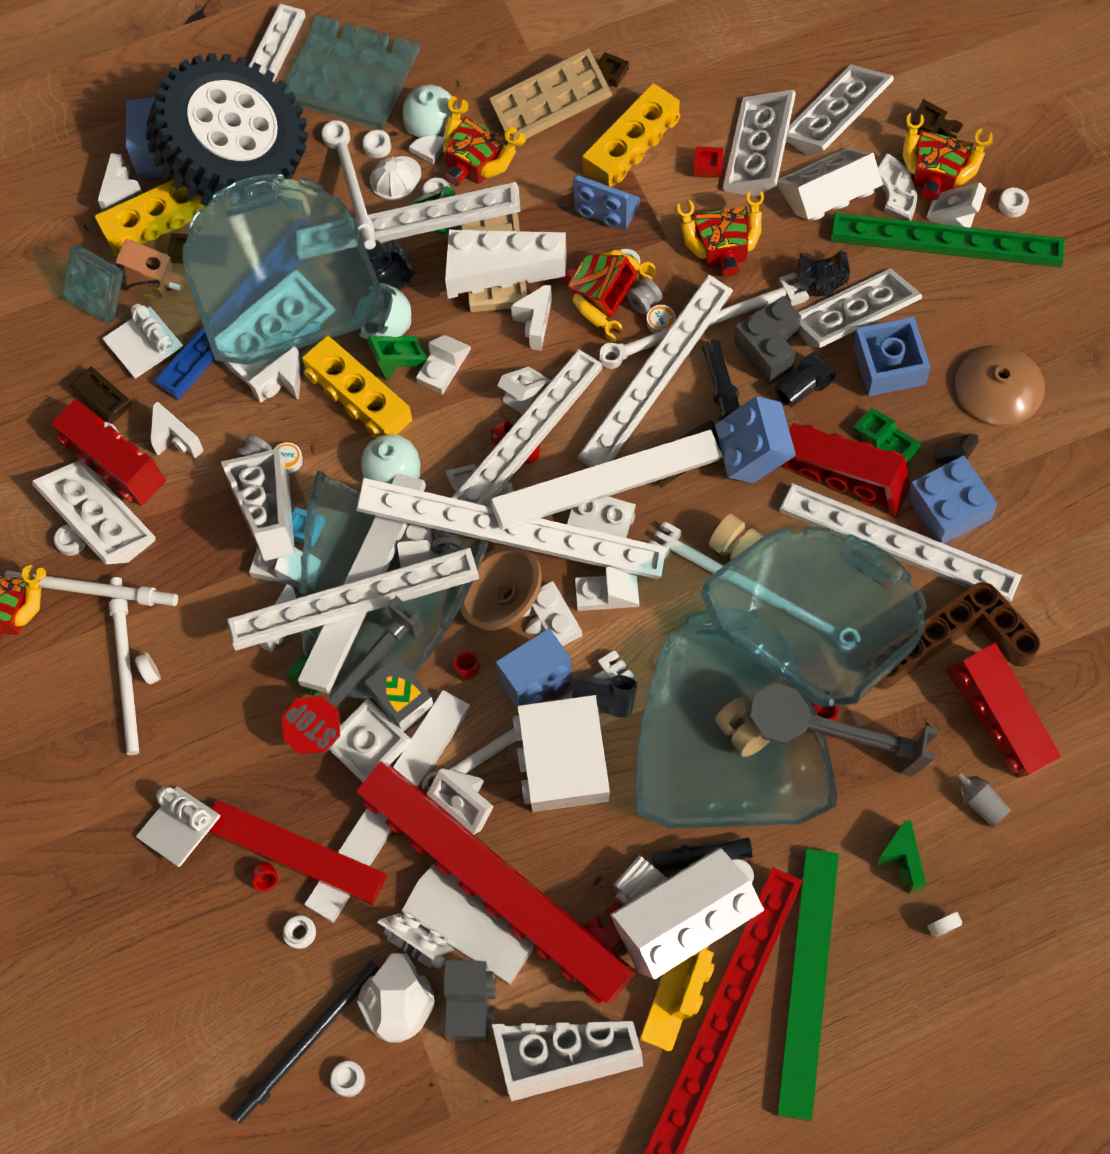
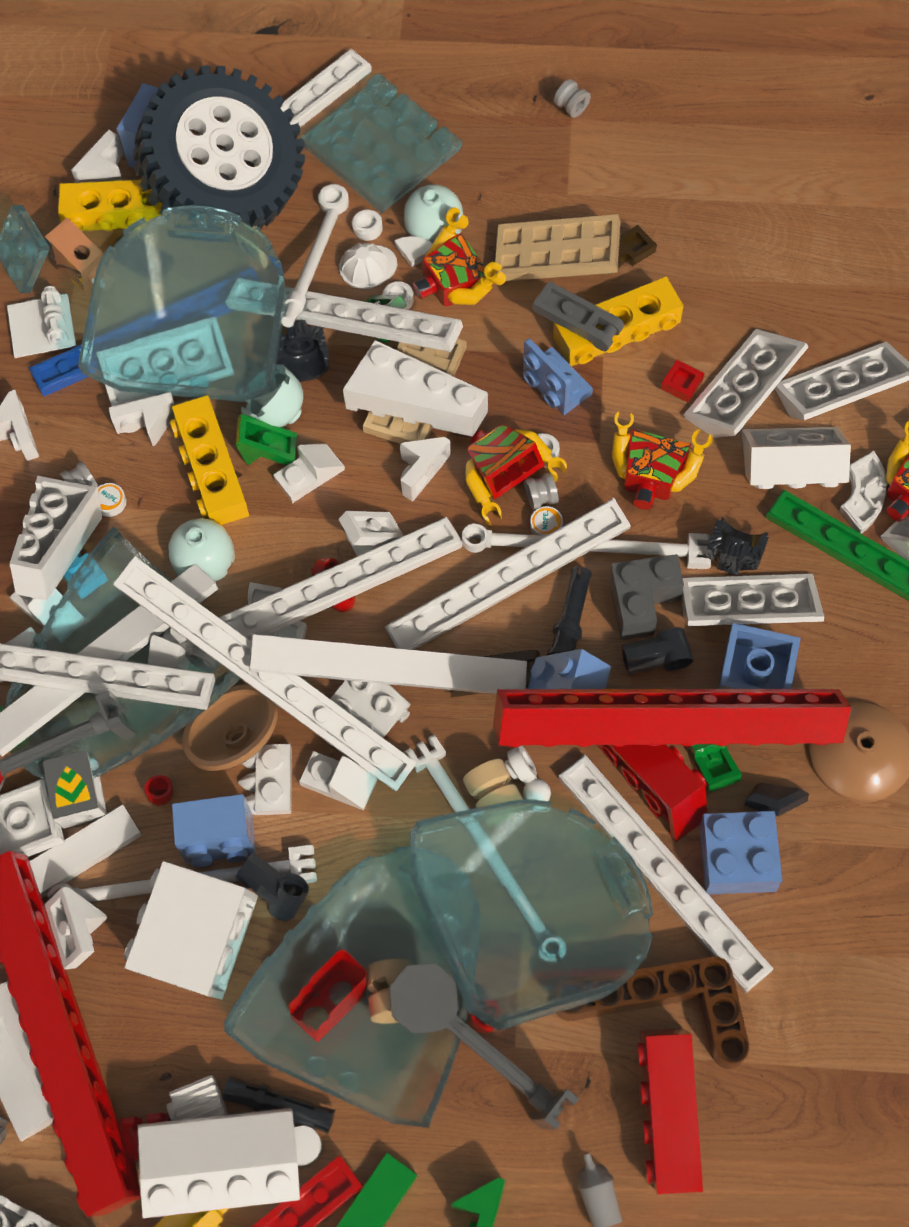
camera: 25 degrees right, 0 degrees up
none -> red piece [289,950,366,1043]
none -> red brick [493,689,851,747]
none -> white plate [505,746,551,807]
none -> dark grey plate [532,281,624,351]

